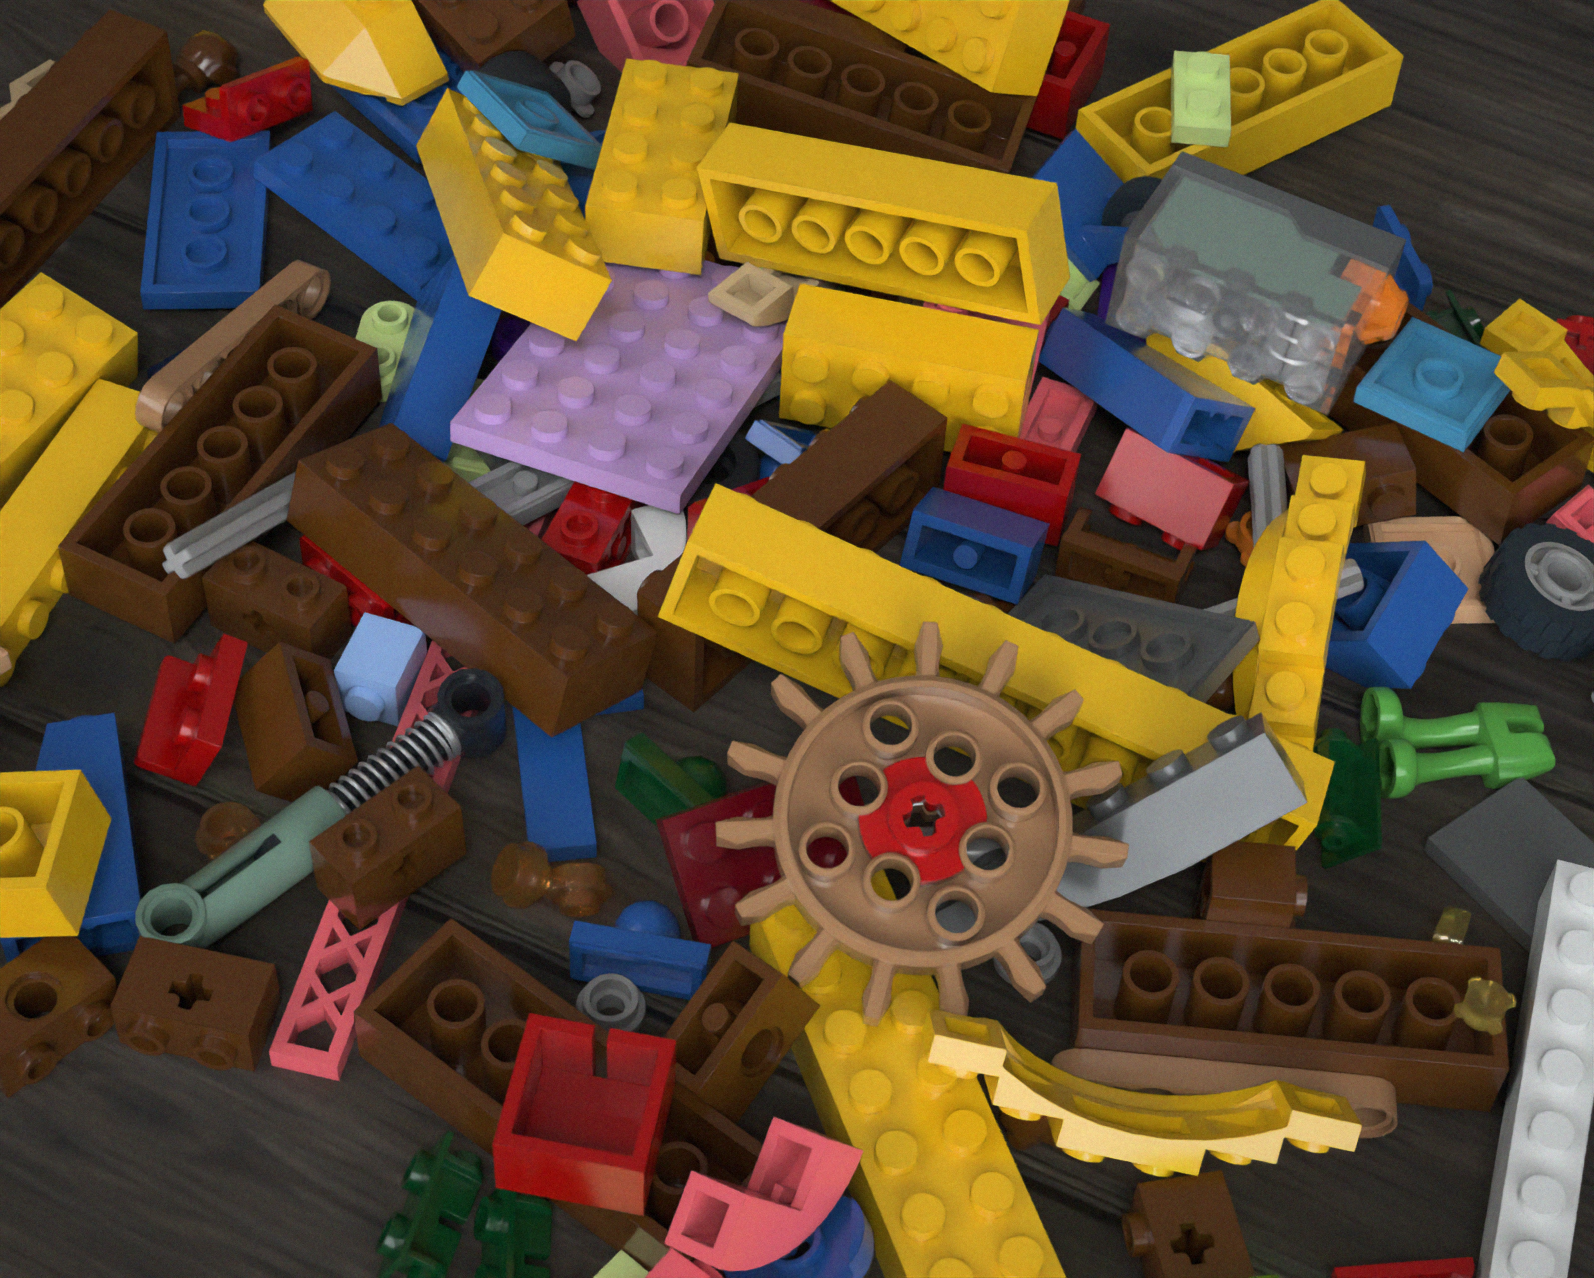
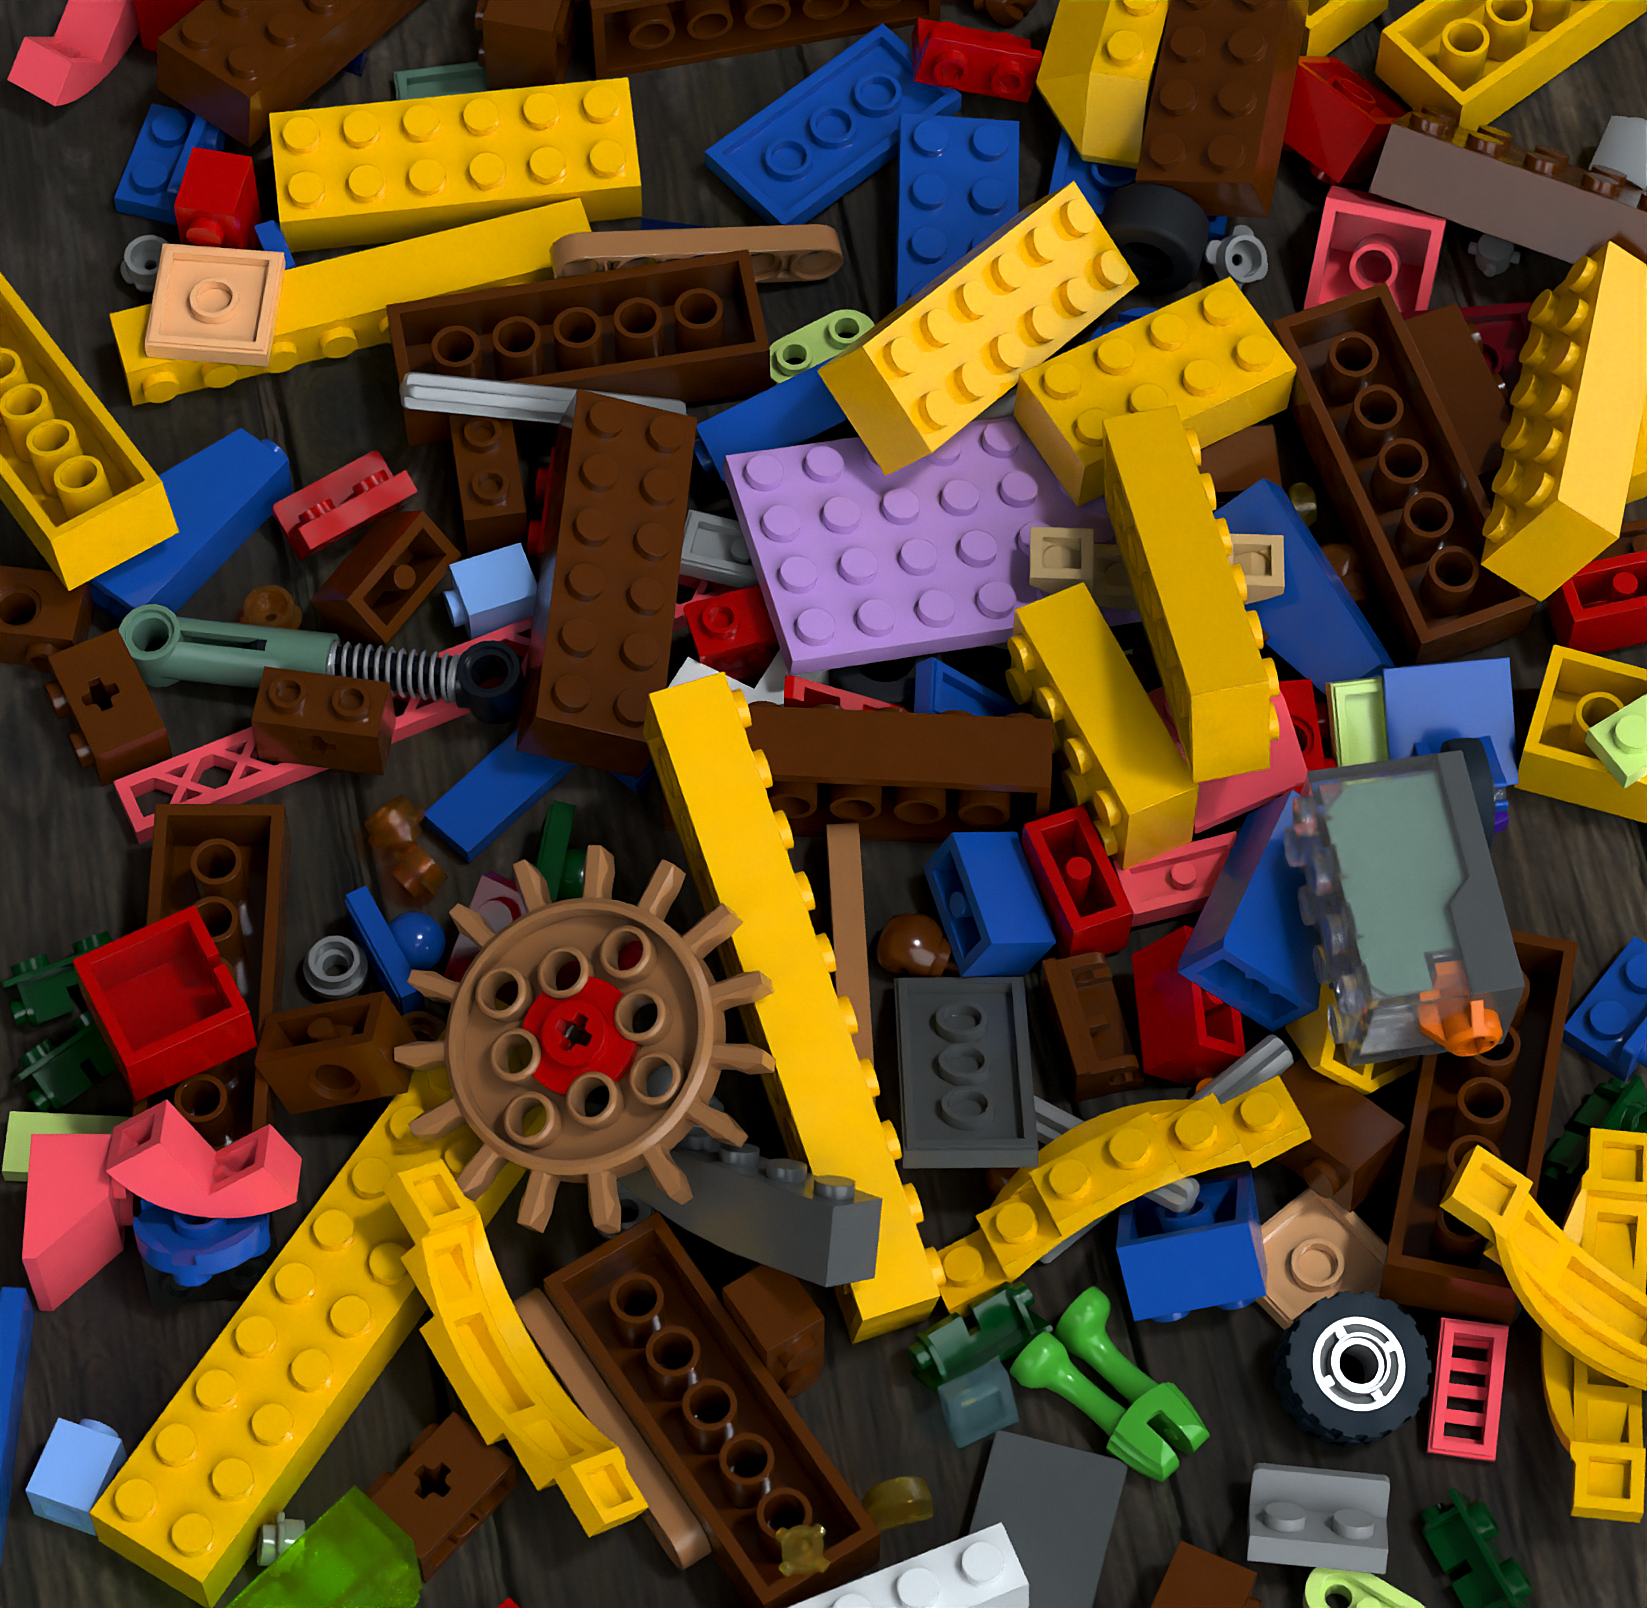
camera: 55 degrees right, 10 degrees up
dark azure tile [457,70,602,170] -> none
dark azure tile [1353,317,1511,452] -> none
none -> clear light blue tile [937,1360,1019,1449]

